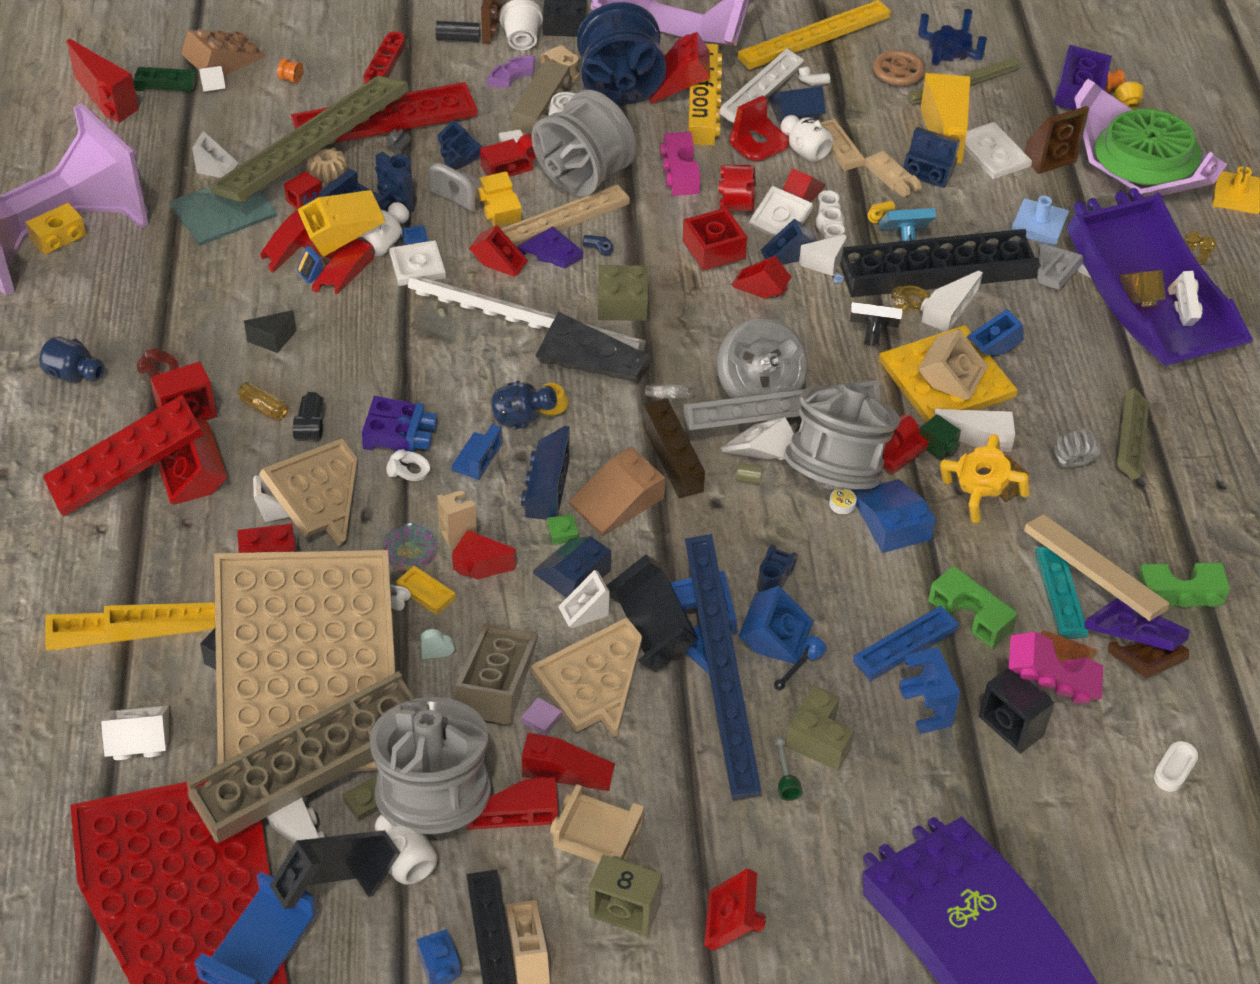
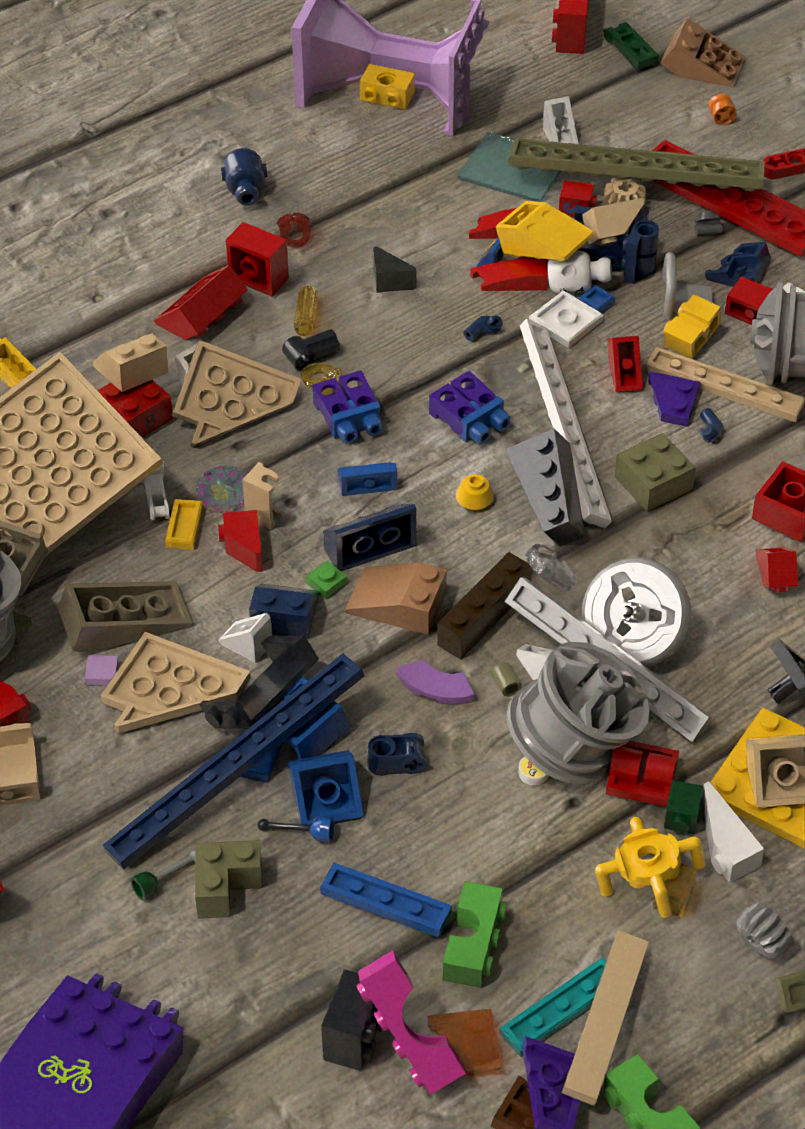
camera: 60 degrees right, 0 degrees up
red plate [43,395,204,517] -> none
white tile [199,66,226,92] -> none
white piece [386,449,430,481] -> none
light aqua tile [420,629,455,659] -> none
dark blue piece [491,381,557,429] -> none
red slope [521,733,615,791] -> none
blue slope [852,479,936,553] -> none
blue panel [899,647,960,734] -> none
none -> tan slope [93,333,169,392]
none -> clear yellow piece [301,363,343,396]
none -> medium lavender tile [396,659,475,704]
none -> hips [429,371,510,445]
none -> dark blue arm [463,315,503,341]
none -> tan slope [582,198,644,246]

